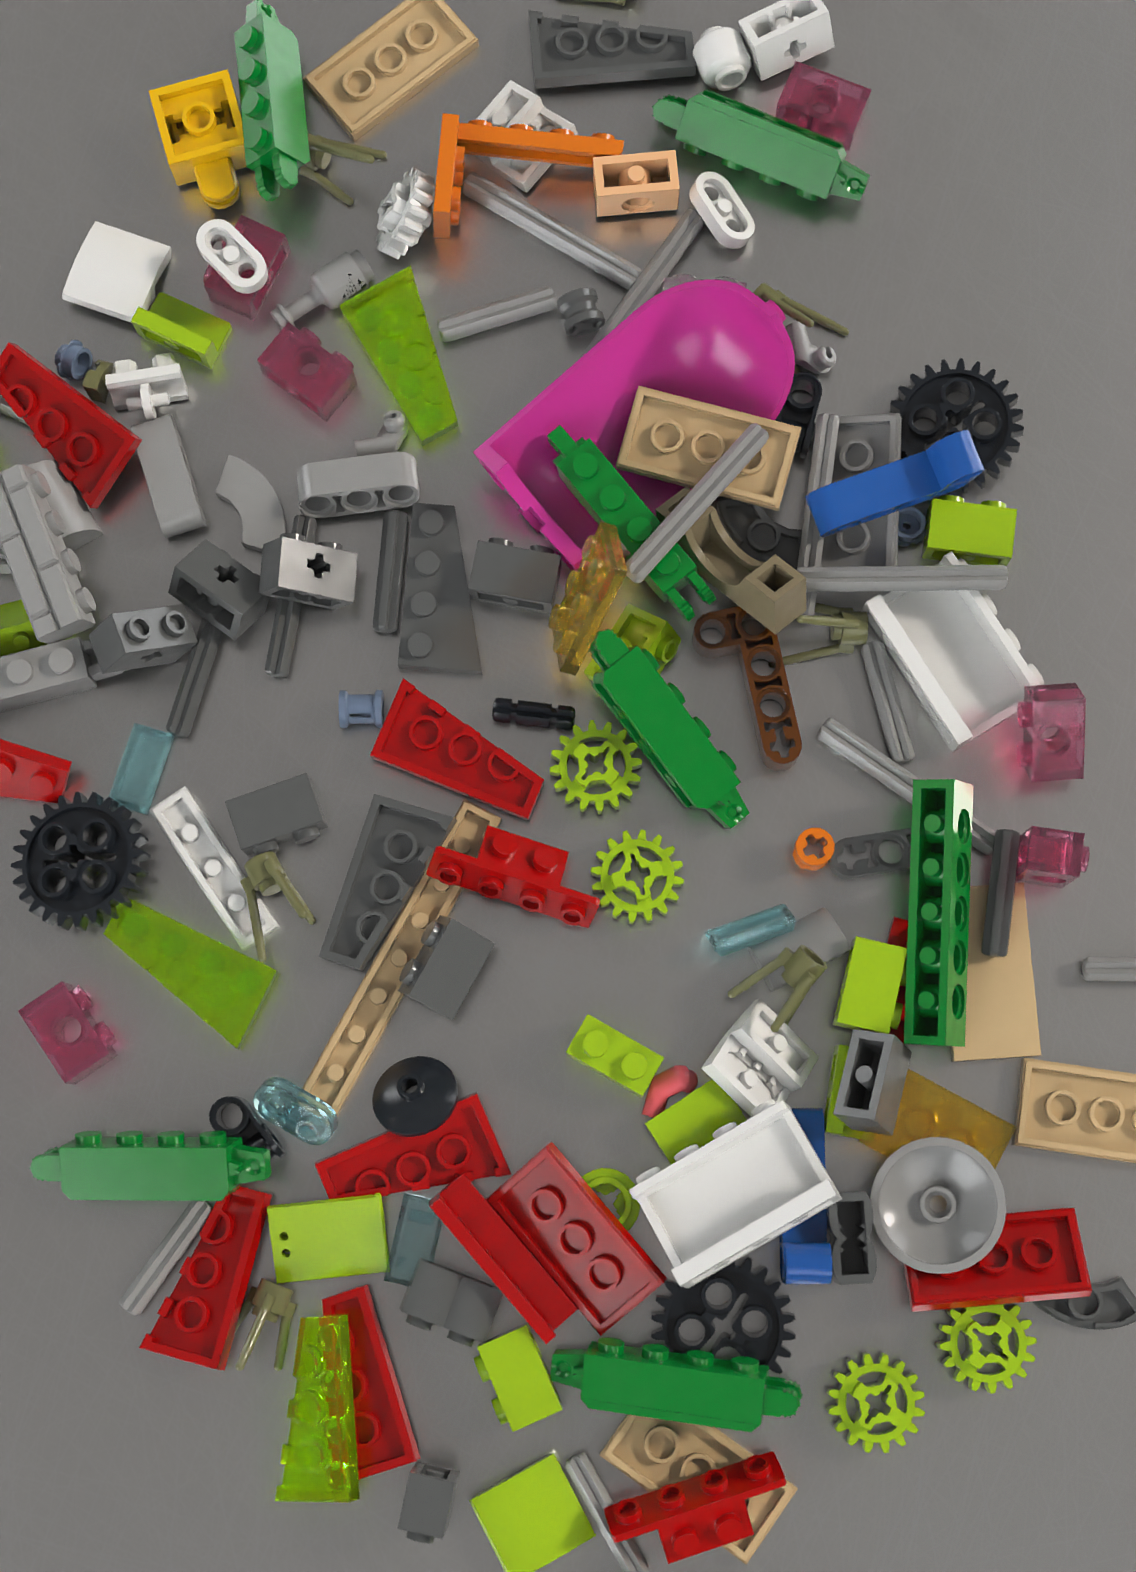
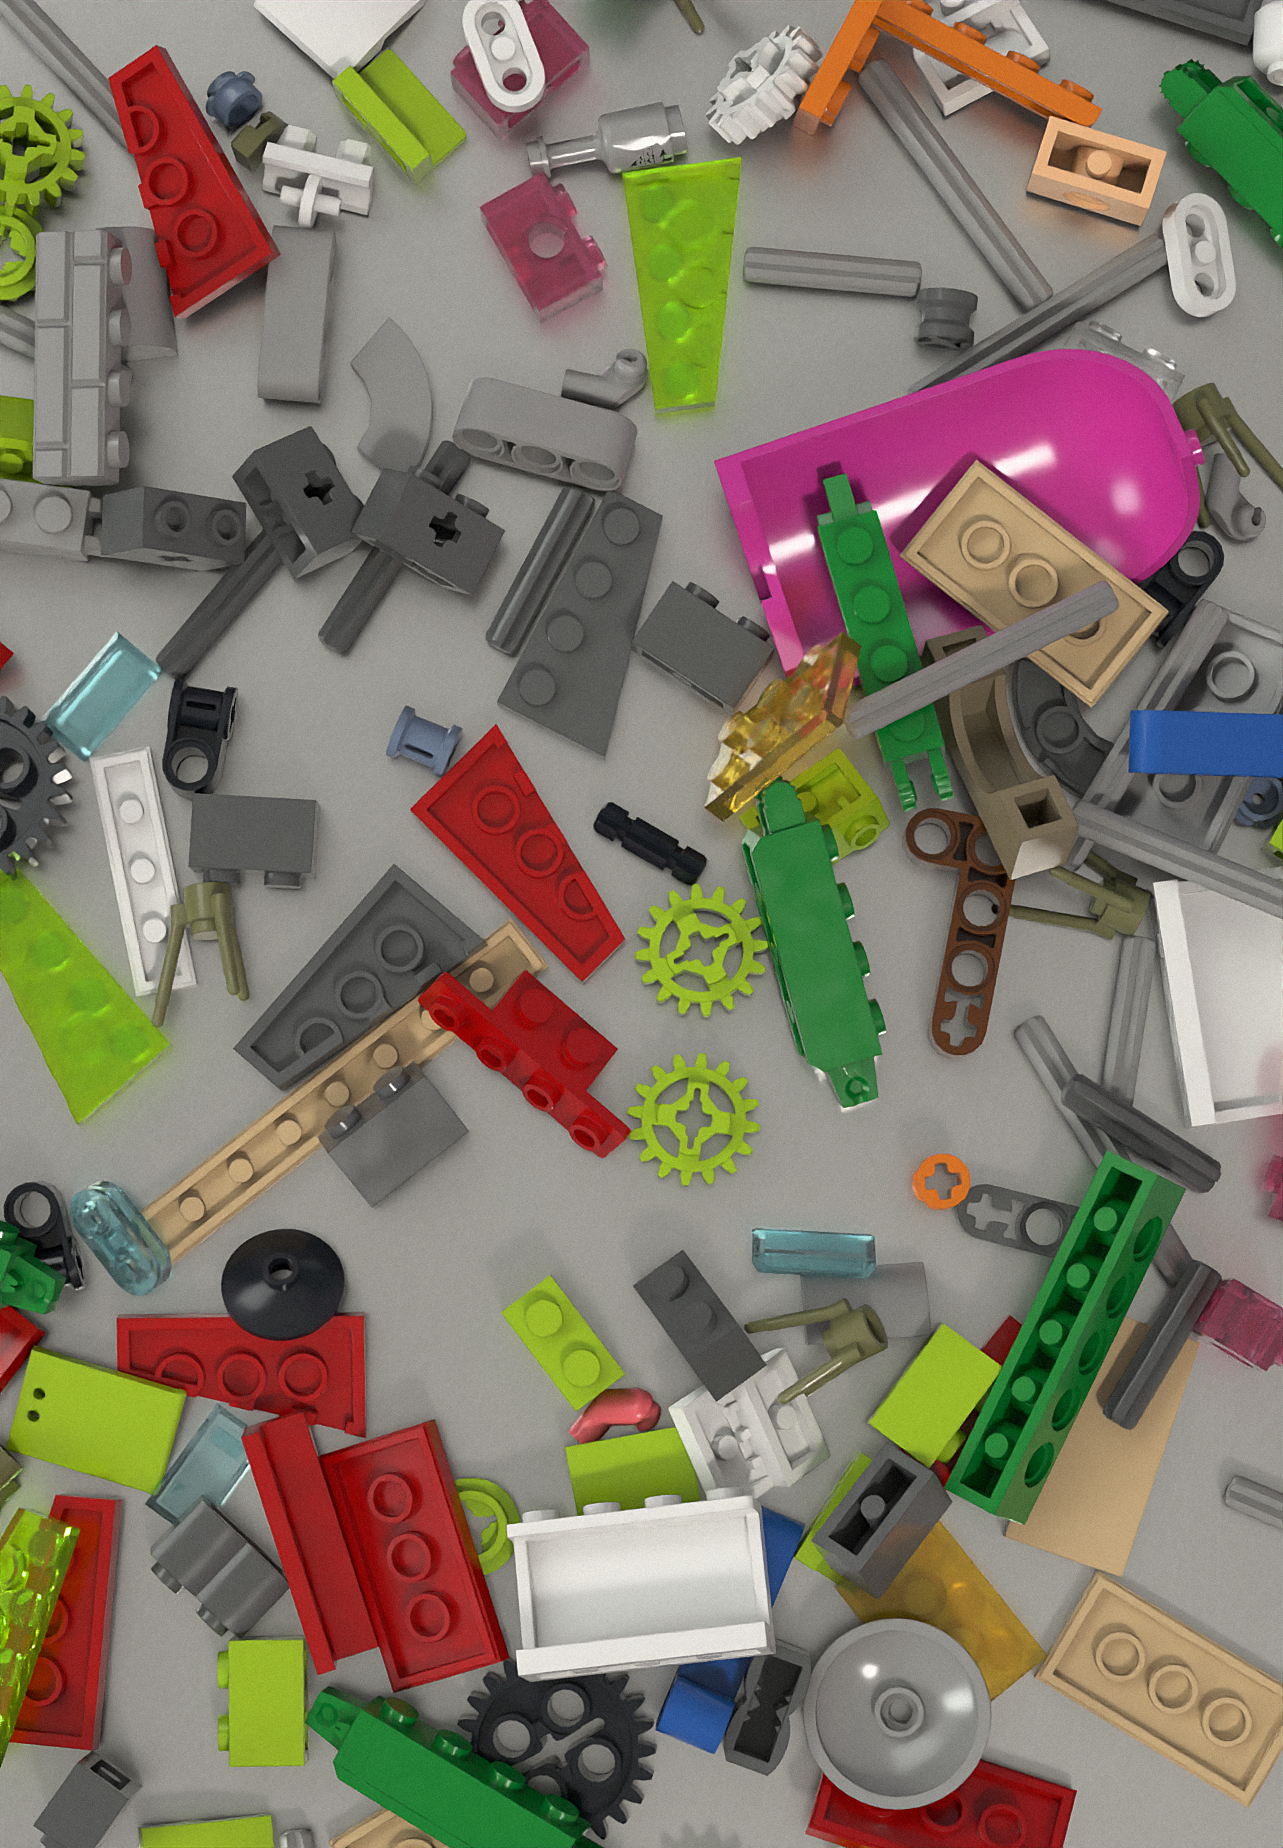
camera: 20 degrees right, 5 degrees up
none -> black piece [162,678,238,801]
none -> dark grey brick [633,1250,767,1402]
none -> dark grey axle [1061,1074,1222,1193]

